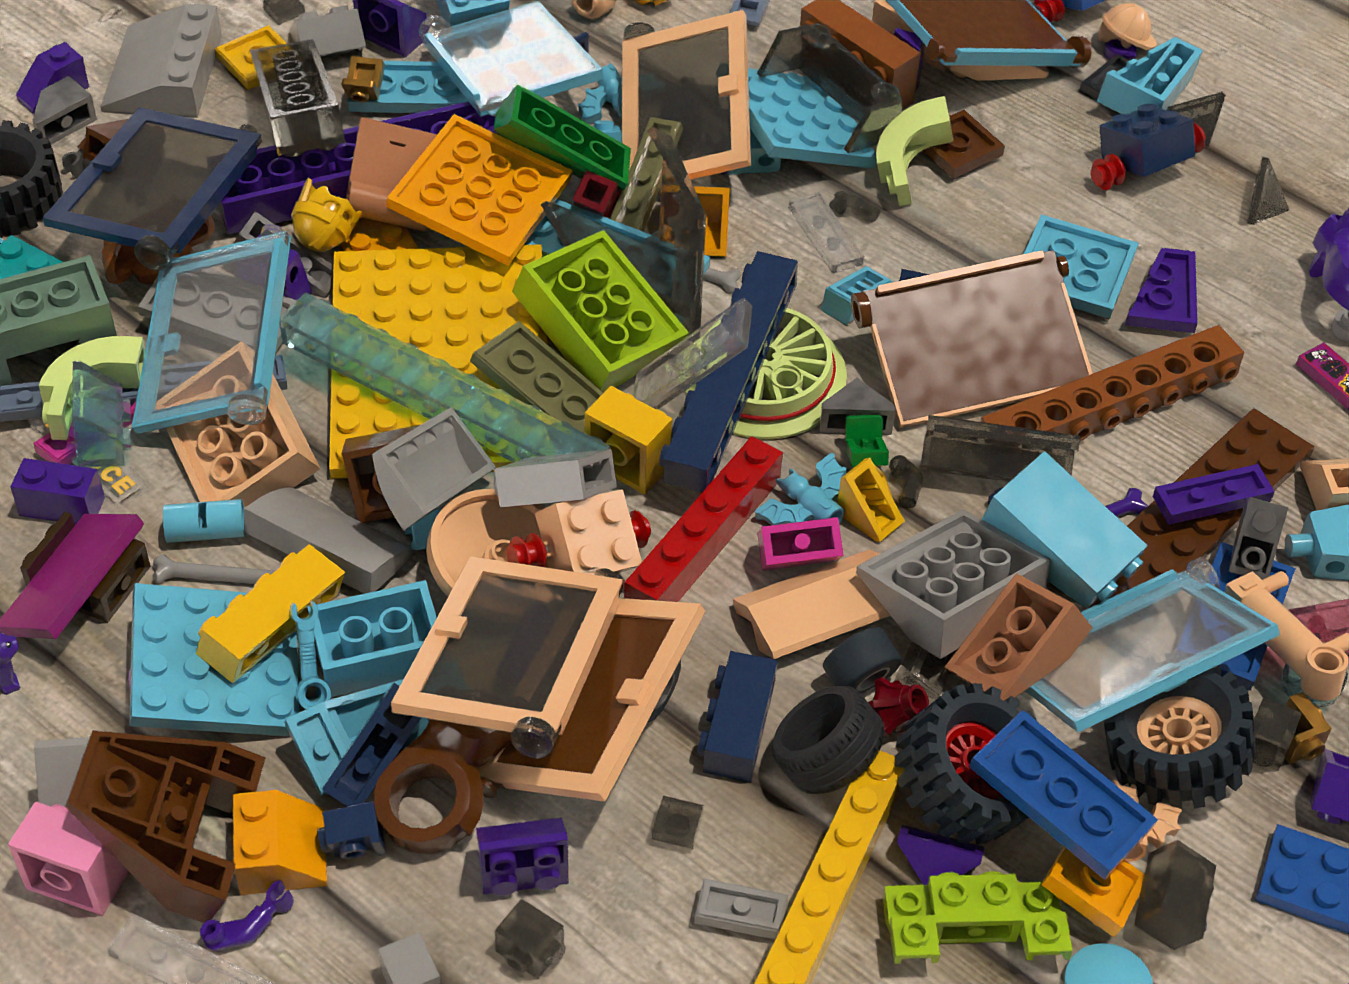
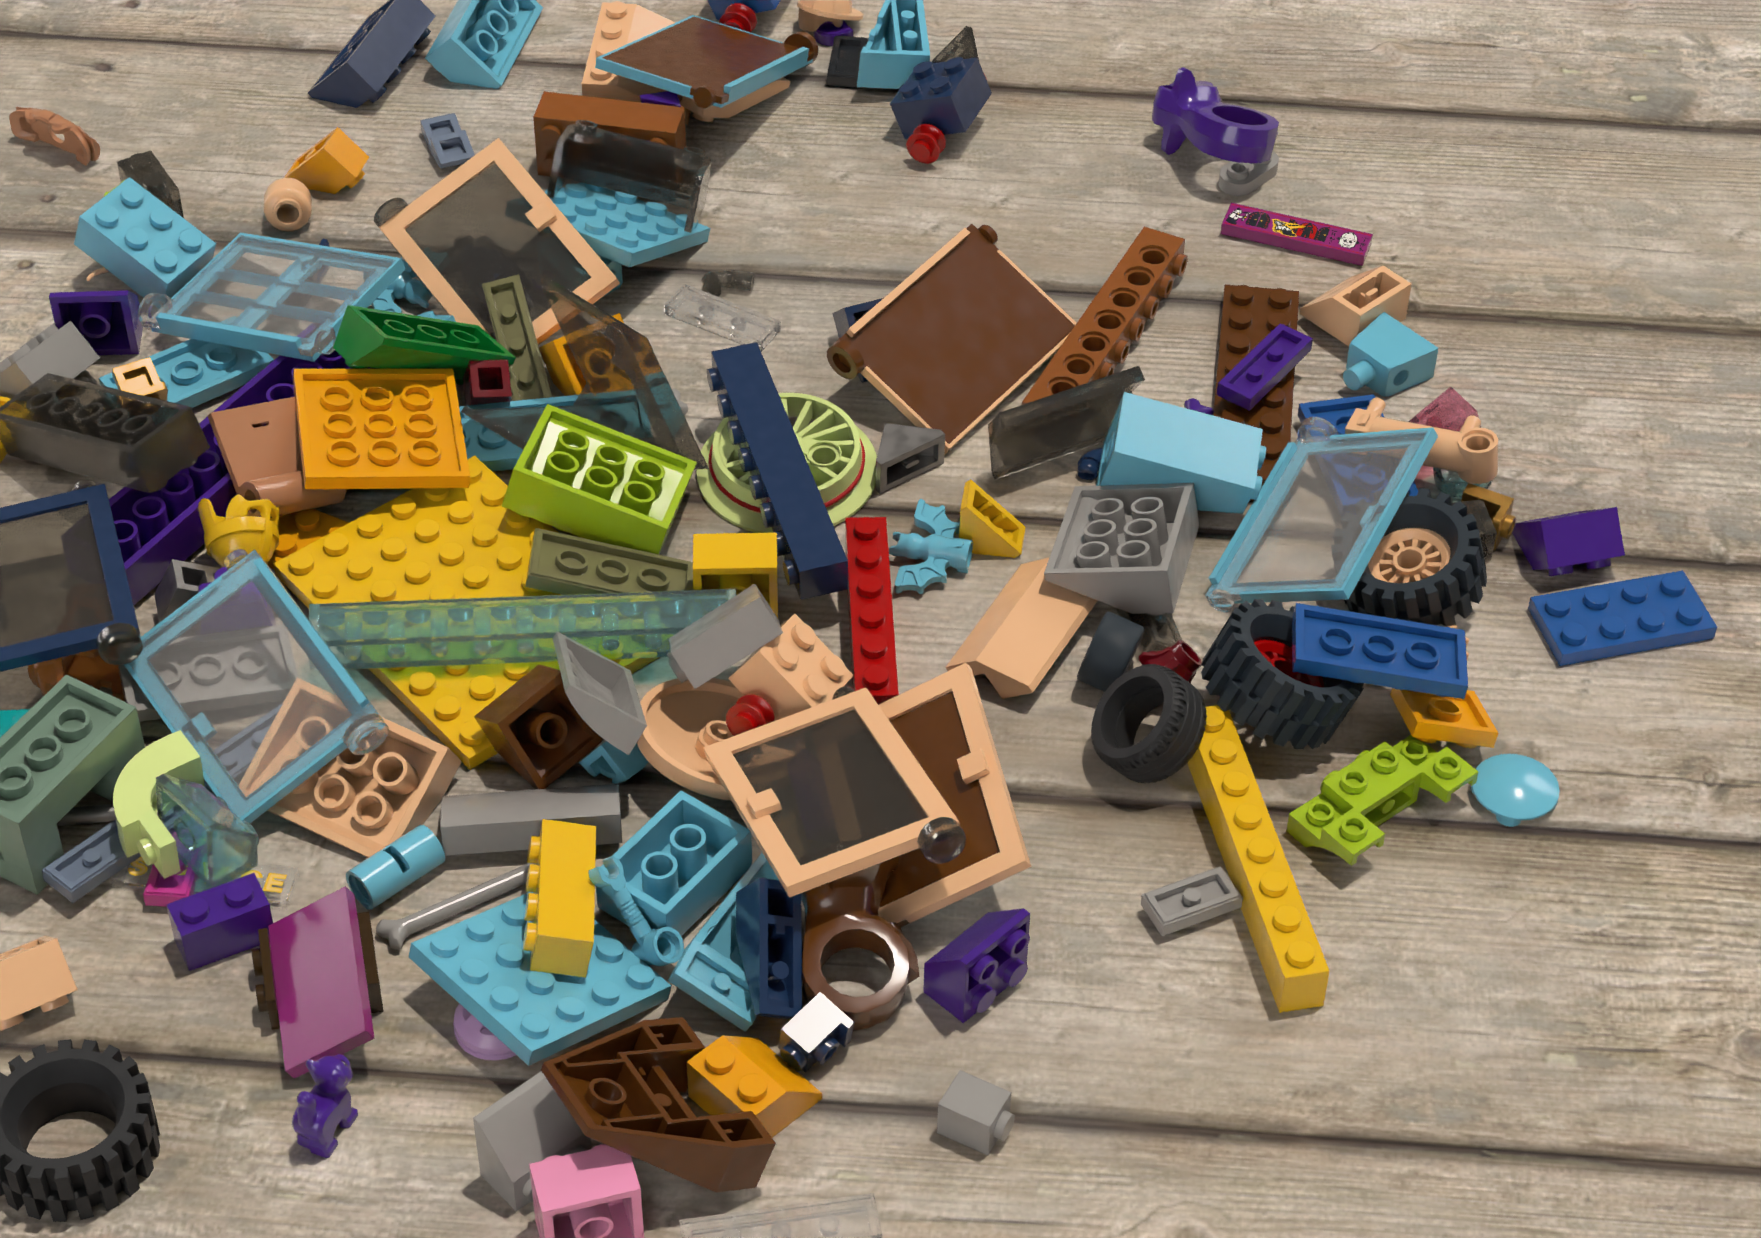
camera: 35 degrees left, 5 degrees down
dark purple arm [200,880,294,951] -> none
clear smoke brick [494,898,566,979] -> none
clear tile [633,298,753,409] -> none
clear smoke plate [652,795,704,849] -> none
dark blue brick [697,651,778,782] -> none
dark pink brick [757,517,844,571] -> none
medium azure slope [821,266,893,324] -> none
green bracket [845,415,889,467] -> none
yellowish green arch [876,96,954,206] -> none
clear smoke arm [889,455,923,508] -> none
dark purple slope [897,825,984,885] -> none
reddish brown plate [922,110,1005,179] -> none
nougat slope [945,573,1093,701] -> none
medium azure plate [1024,214,1139,319] -> none
dark purple wing [1125,247,1198,333] -> none
clear smoke brick [1134,840,1217,950] -> none
flat silver slope [1228,497,1289,580] -> none
clear smoke slope [1247,156,1290,225] -> none

